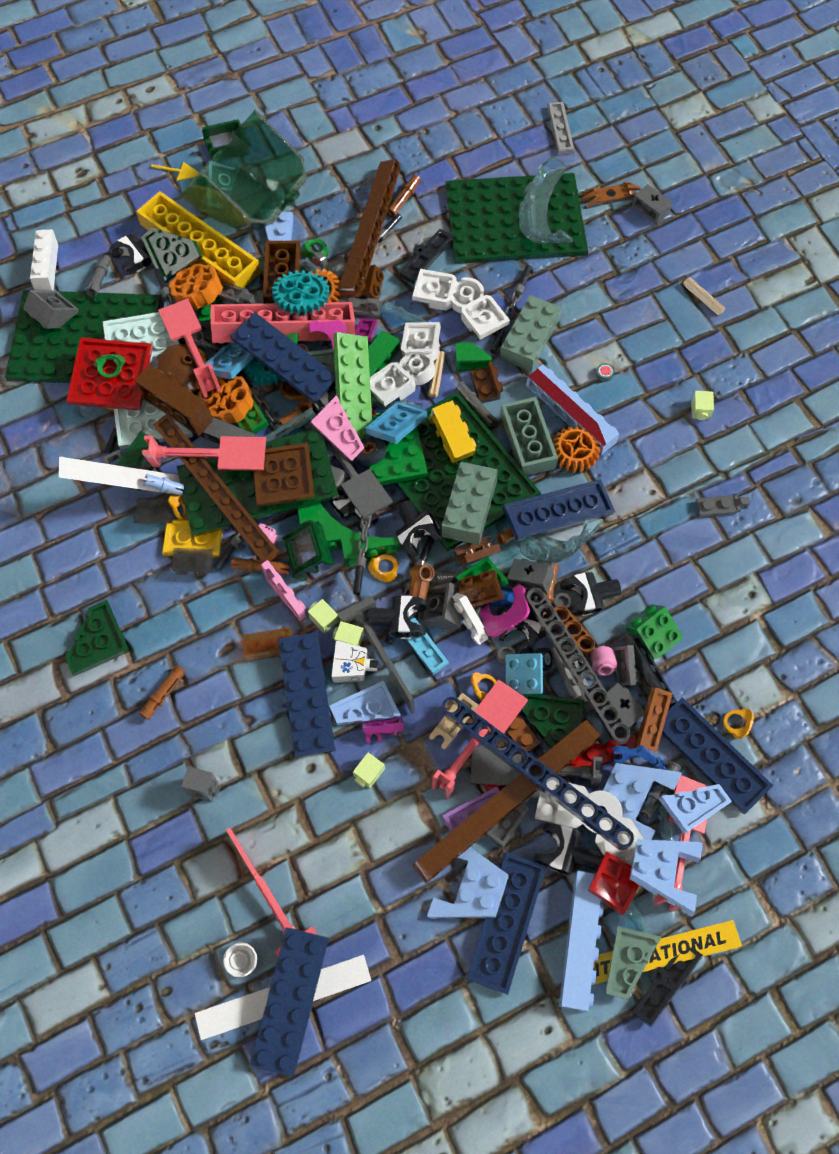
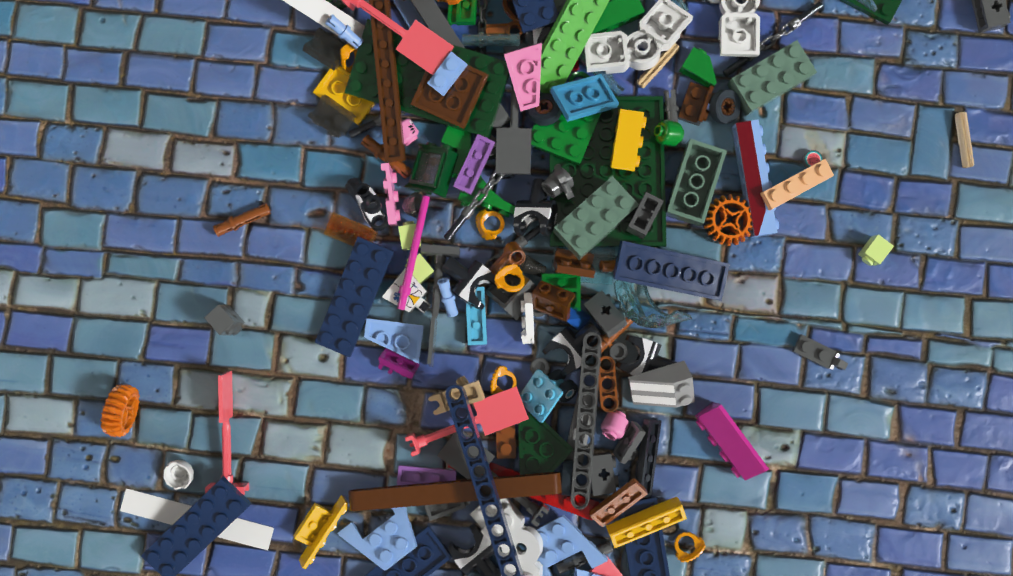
camera: 35 degrees right, 20 degrees up
dark green plate [65,600,130,676] -> none
yellowish green brick [353,752,385,788] -> none
dark pink piece [479,584,530,638] -> none
blue piece [612,745,667,770] -> none
green bracket [625,604,682,659] -> none
none -> orange gear [100,384,140,437]
none -> yellow bracket [293,495,348,569]
none -> black connector [345,177,388,231]
none -> dark pink bar [397,196,430,310]
none -> clear smoke cone [402,192,423,218]
none -> light blue plate [427,52,467,96]
none -> light blue pin [437,278,458,317]
none -> medium lavender plate [453,134,495,195]
none -> light orange piece [494,264,525,292]
none -> dark grey piece [542,164,574,199]
none -> yellow slope [606,497,687,548]
none -> dark grey brick [626,192,664,240]
none -> light grey slope [628,361,695,408]
none -> green head [654,119,684,147]
none -> dark pink slope [695,402,769,480]
none -> black bush [709,90,741,124]
none -> light nougat plate [760,159,834,210]

